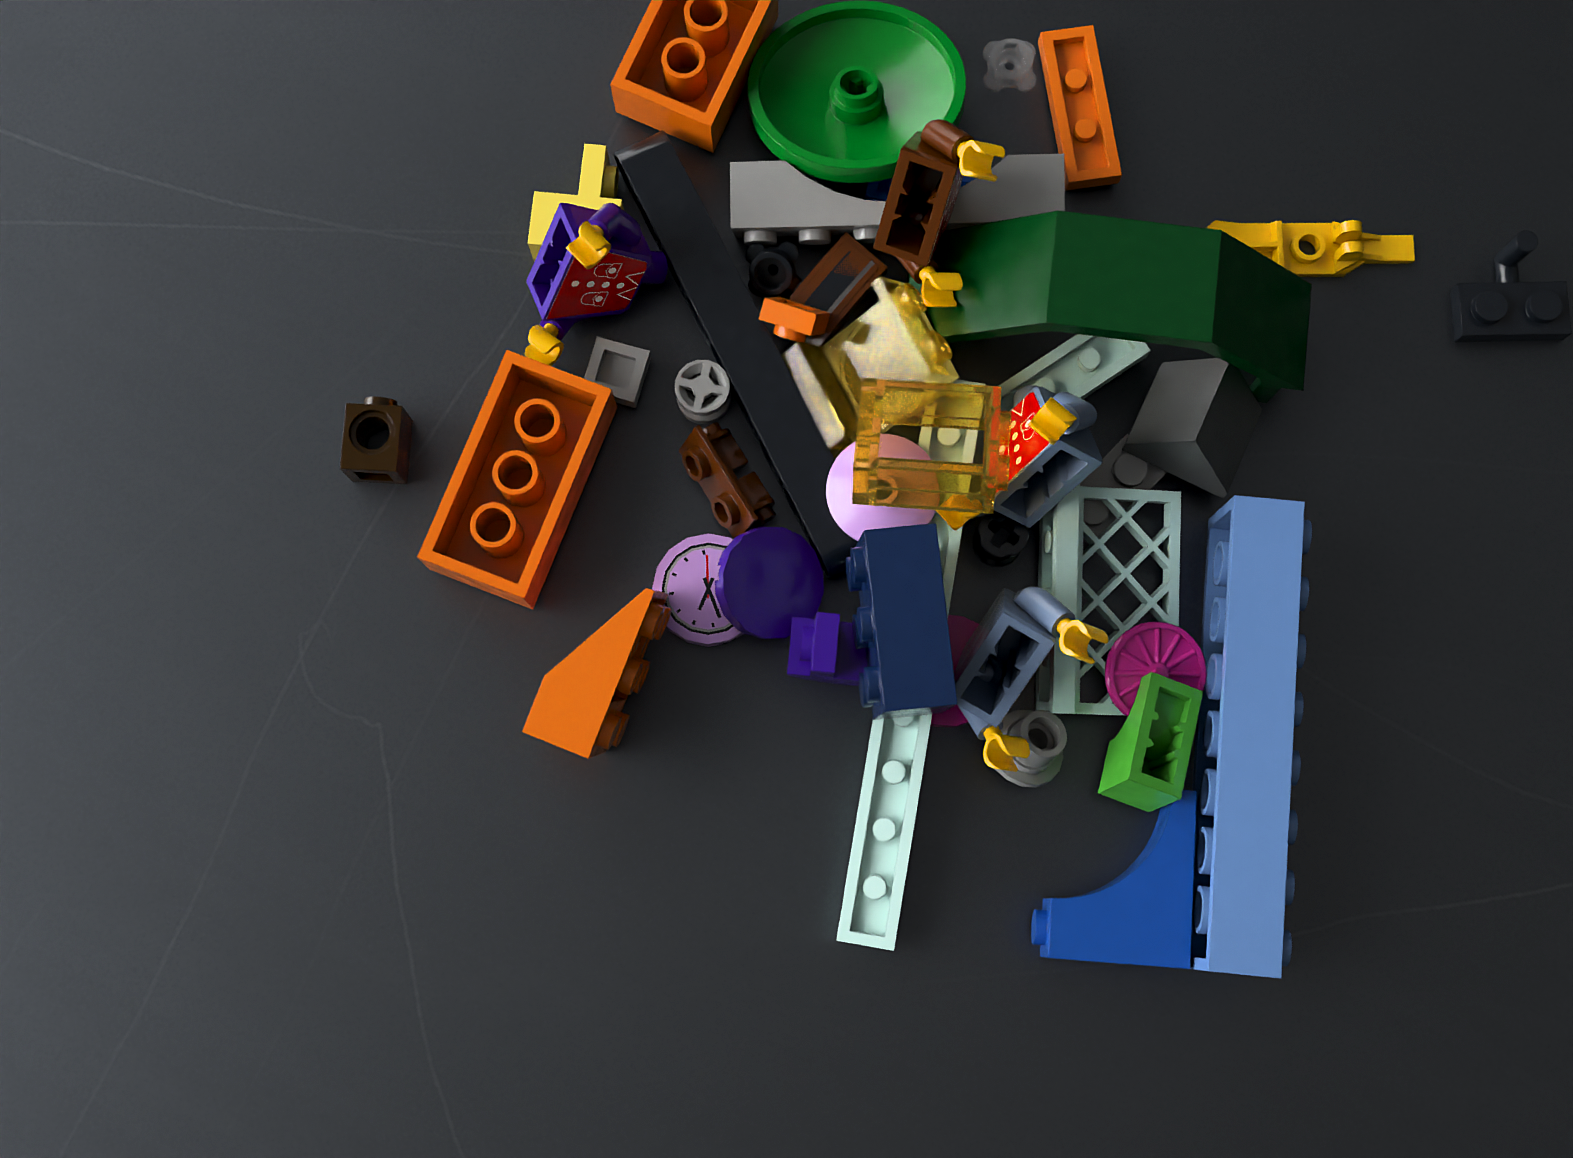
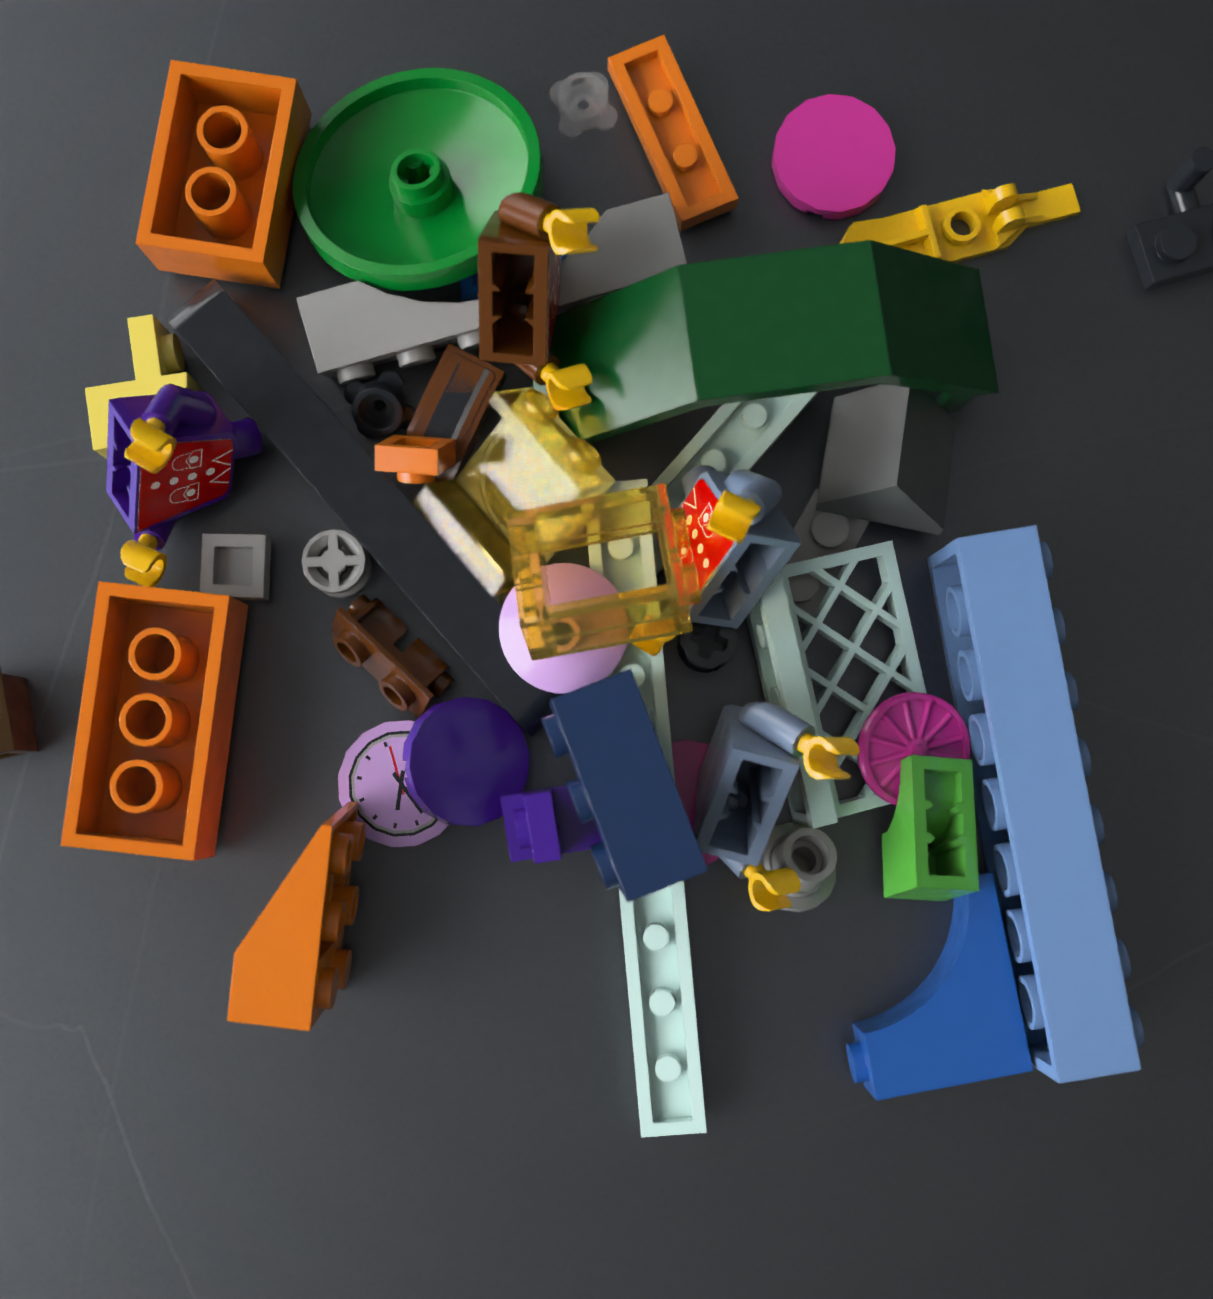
camera: 15 degrees left, 5 degrees up
none -> dark pink tile [771,94,896,220]

